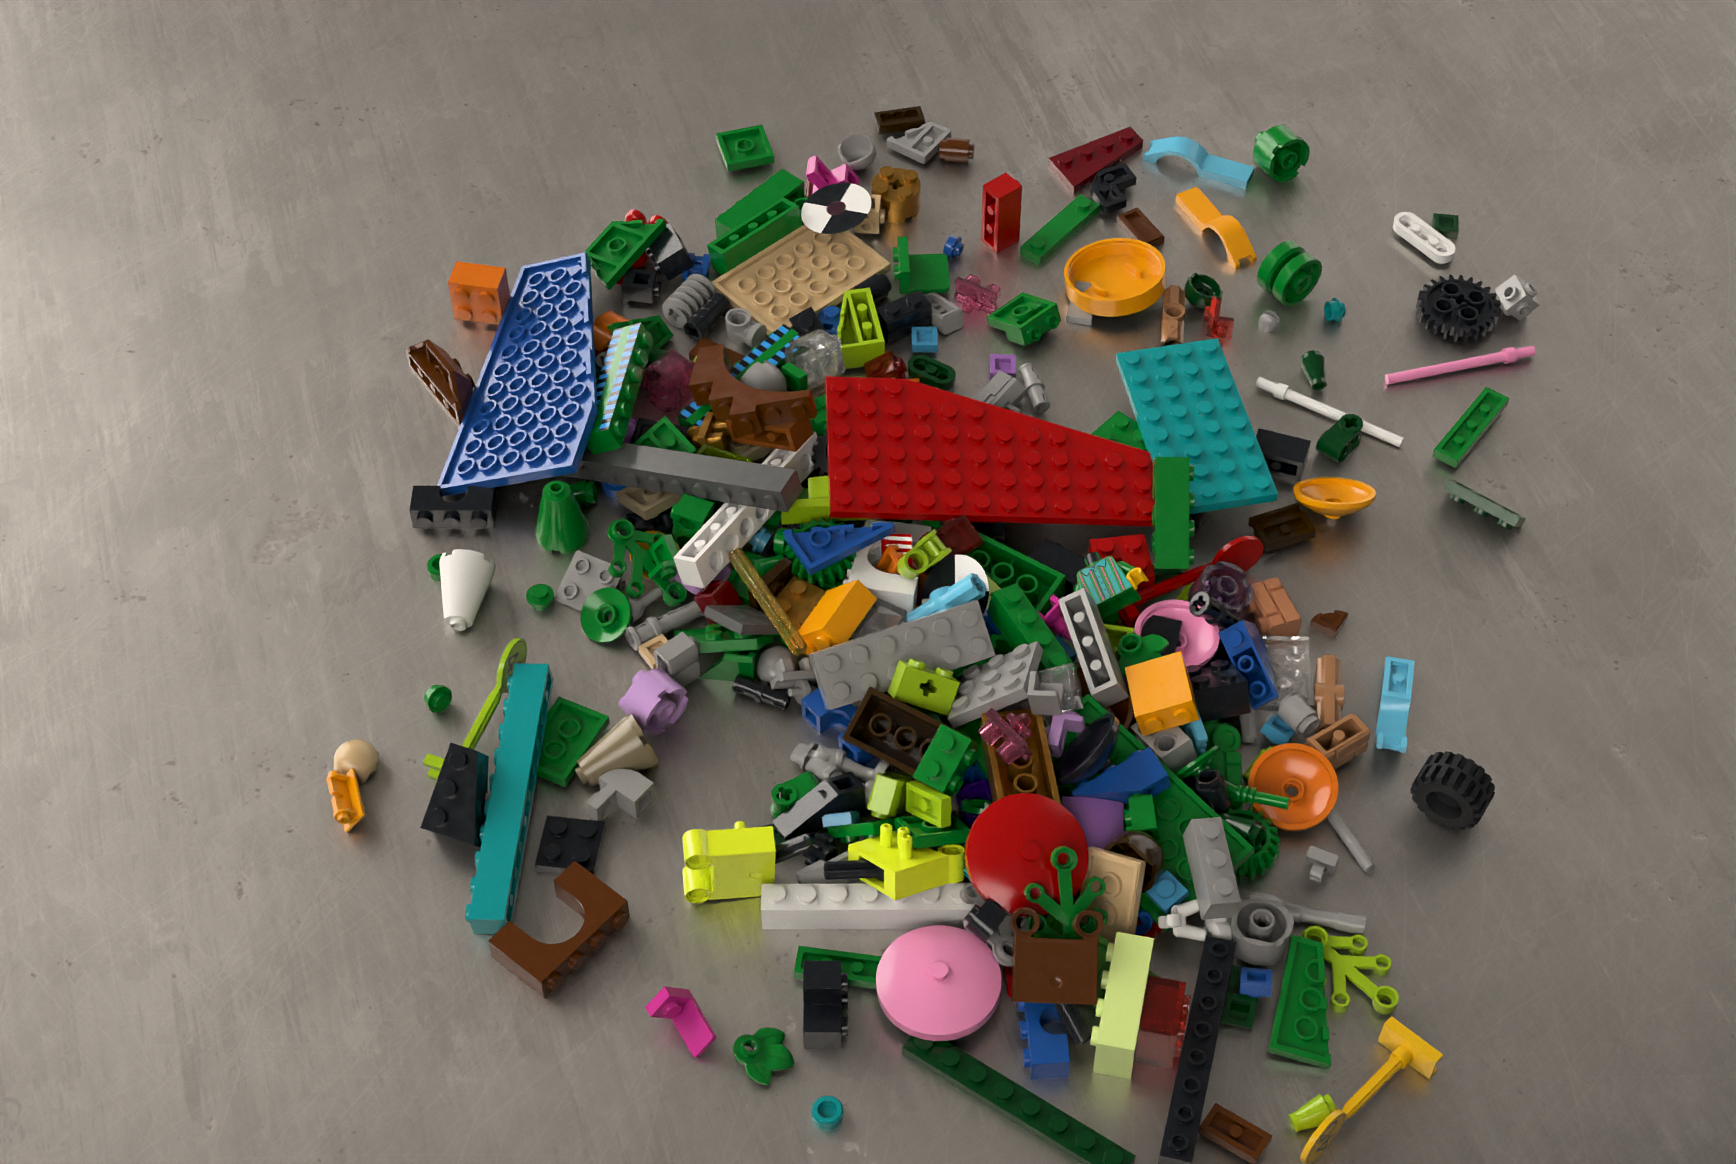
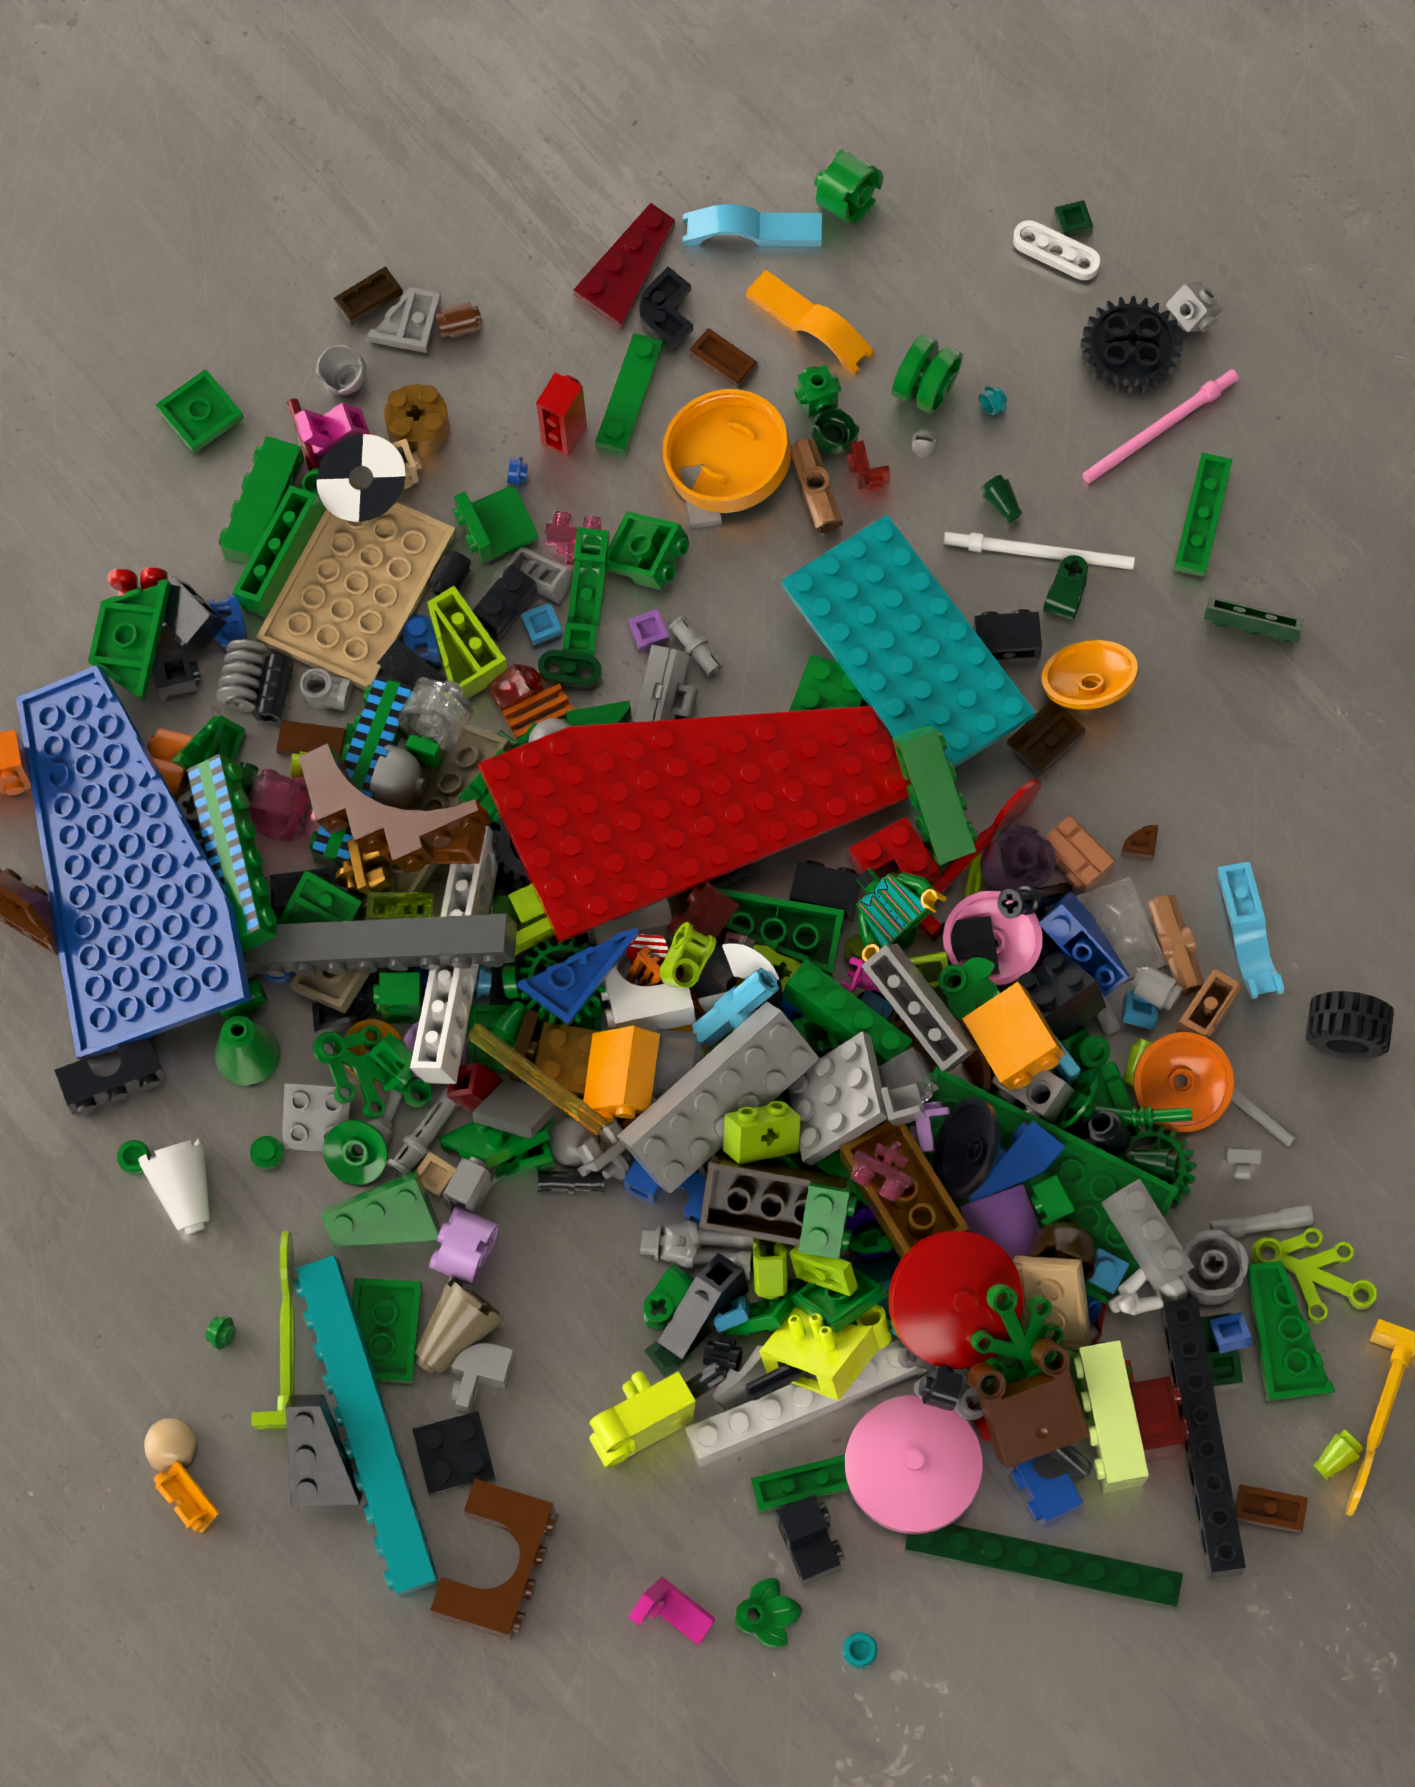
camera: 20 degrees left, 20 degrees up
none -> green wedge [321,1171,441,1247]
none -> green slope [562,527,609,656]
none -> green brick [794,365,841,418]

